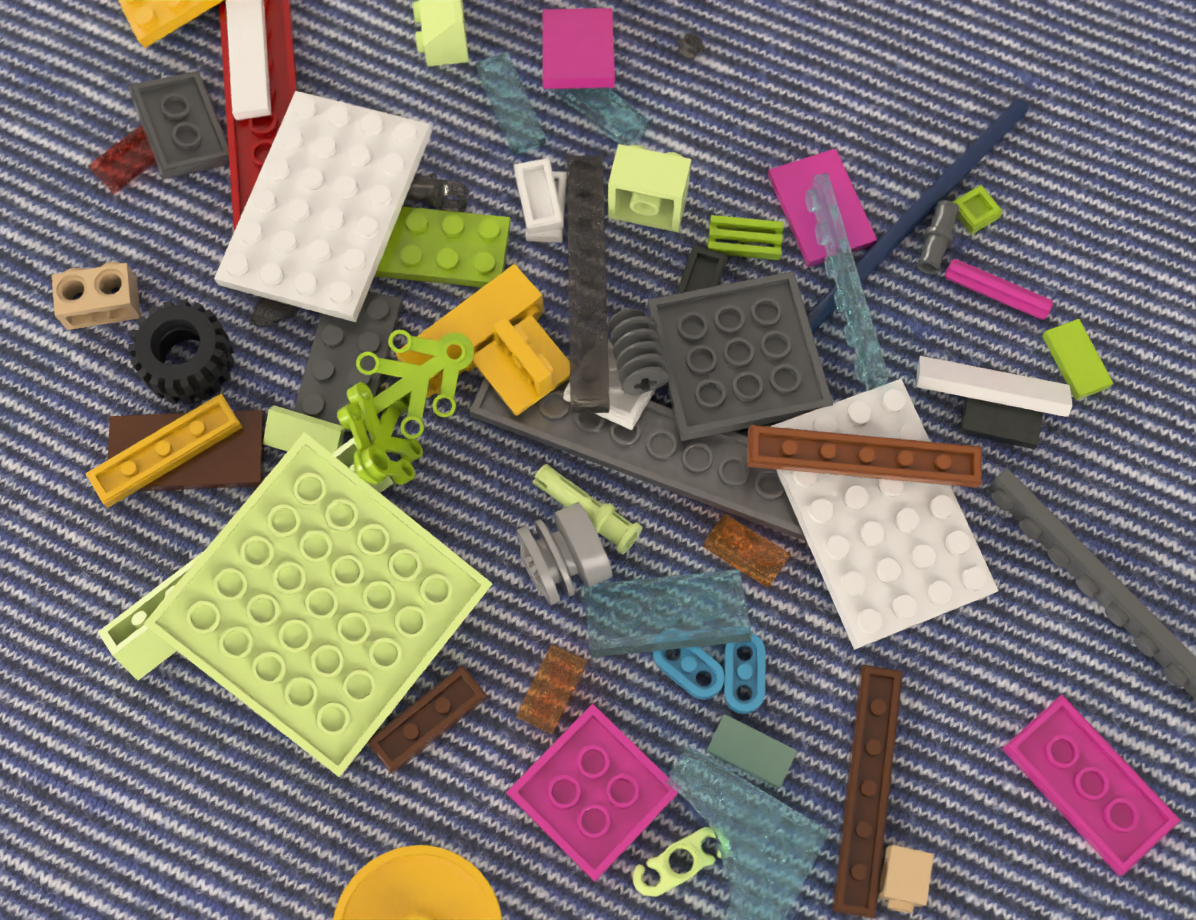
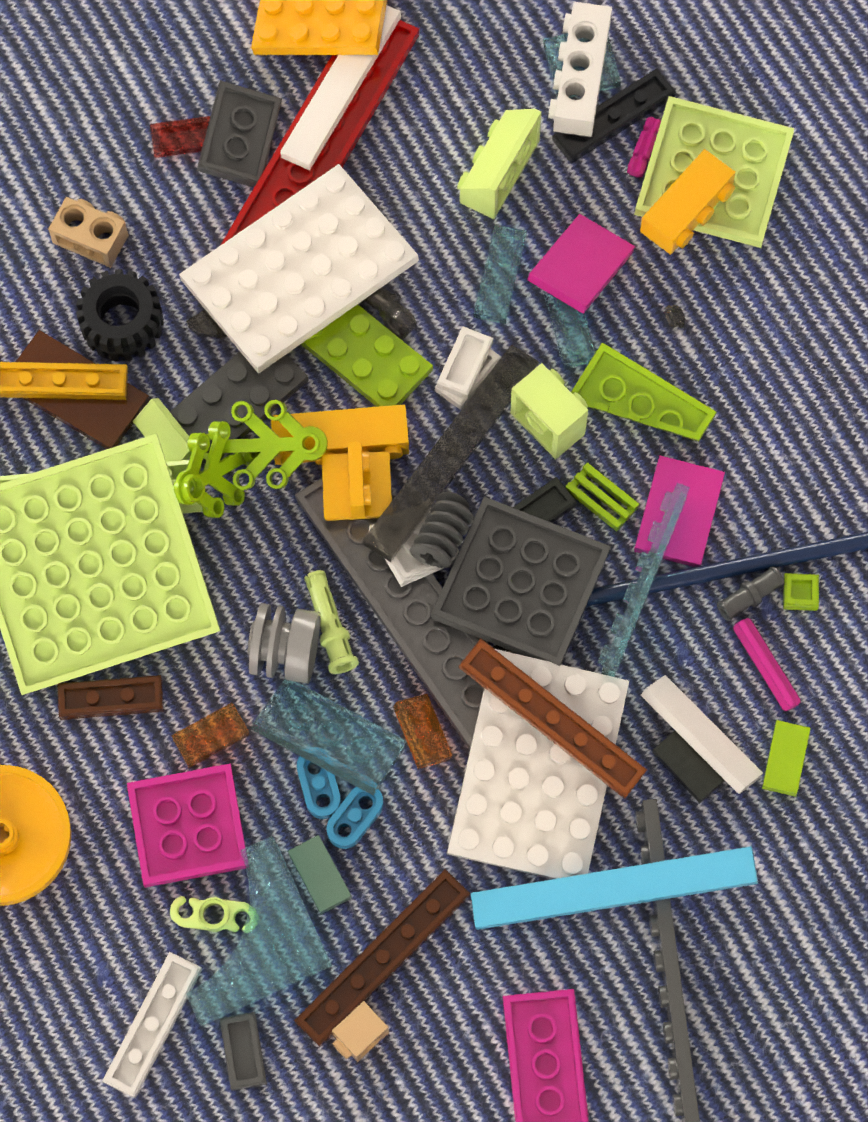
camera: 35 degrees right, 0 degrees up
none -> medium azure tile [471,846,758,930]
none -> lime wing [571,342,717,442]

